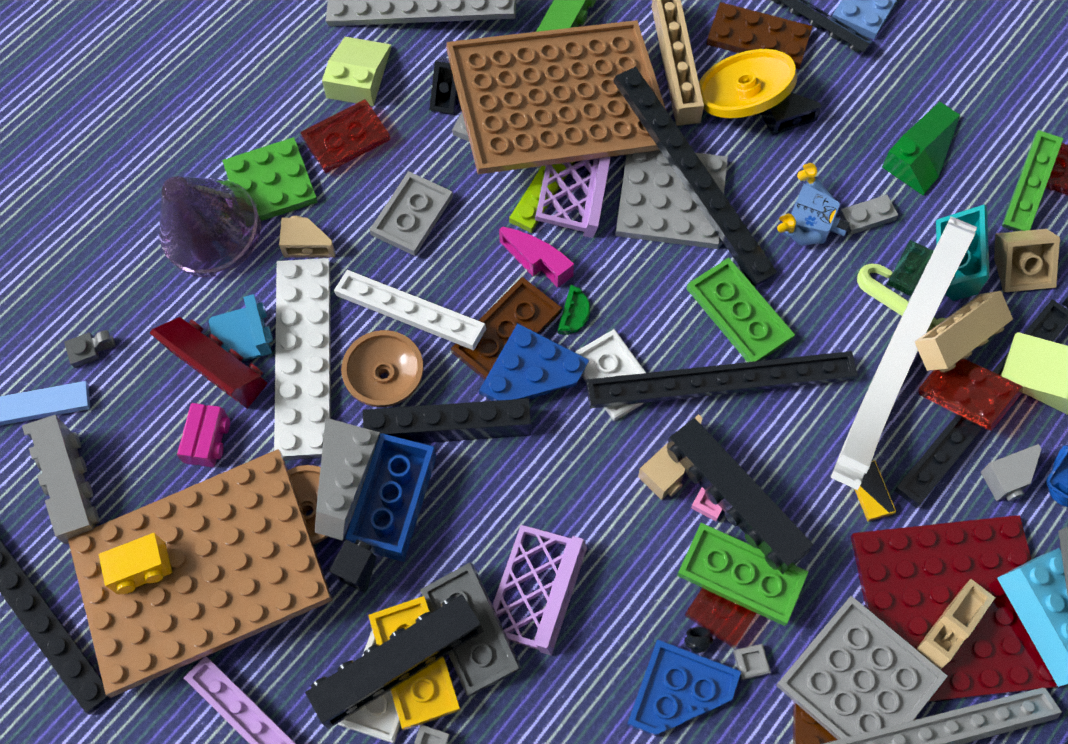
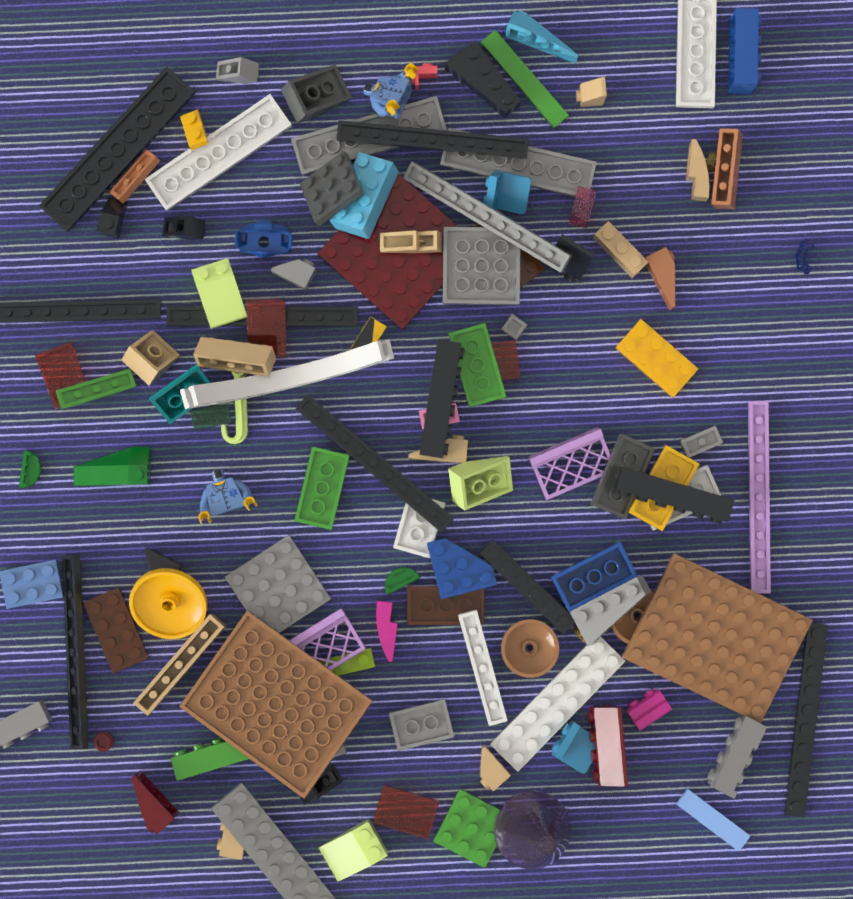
camera: 130 degrees left, 20 degrees up
dark grey plate [64,330,116,368] -> none
yellow brick [99,533,173,595] -> none
black slope [330,539,377,593] -> none
black plate [613,67,777,287] -> none
blue plate [627,639,741,736] -> none
black plate [684,627,713,653] -> none
light grey plate [839,195,898,235] -> none
none -> green tile [19,450,42,488]
none -> yellowish green slope [448,456,513,511]

